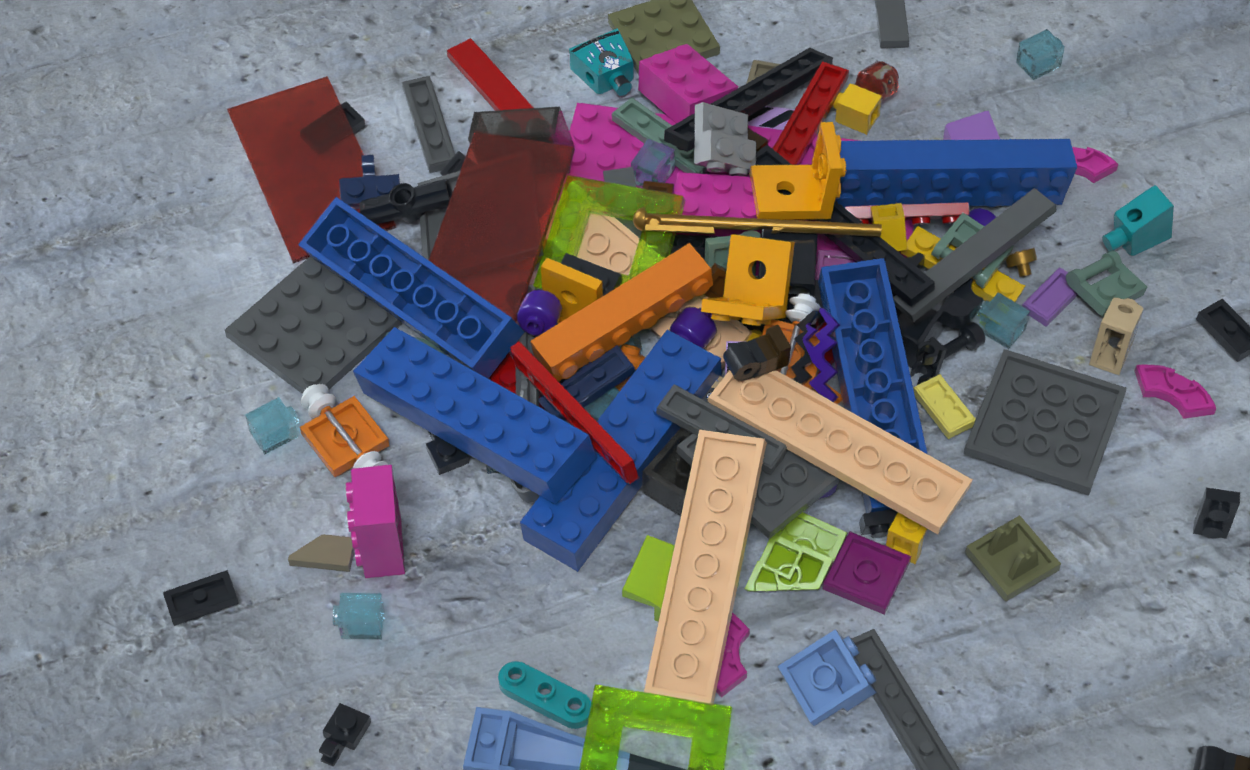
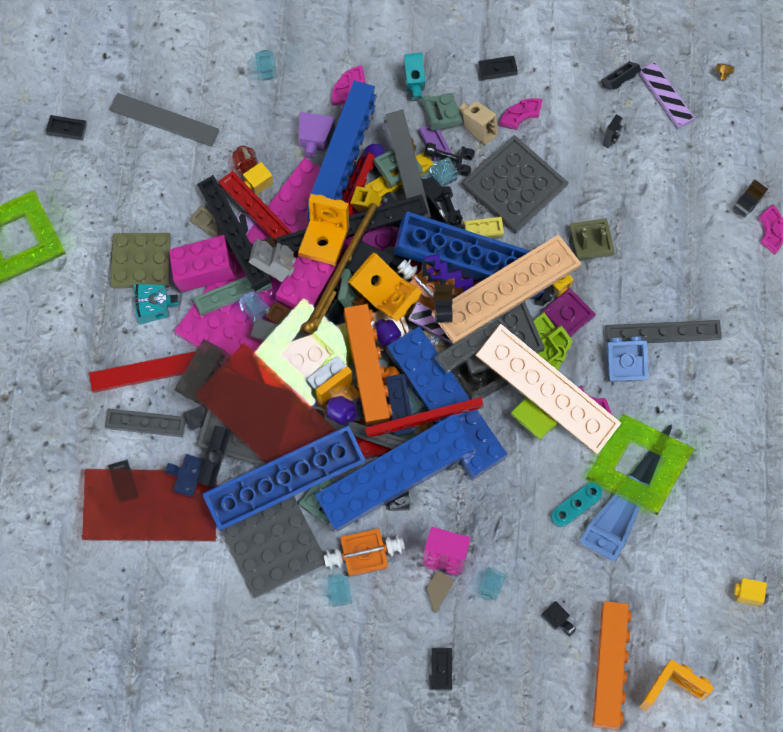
camera: 70 degrees left, 15 degrees up
none -> black bar [424,142,475,176]

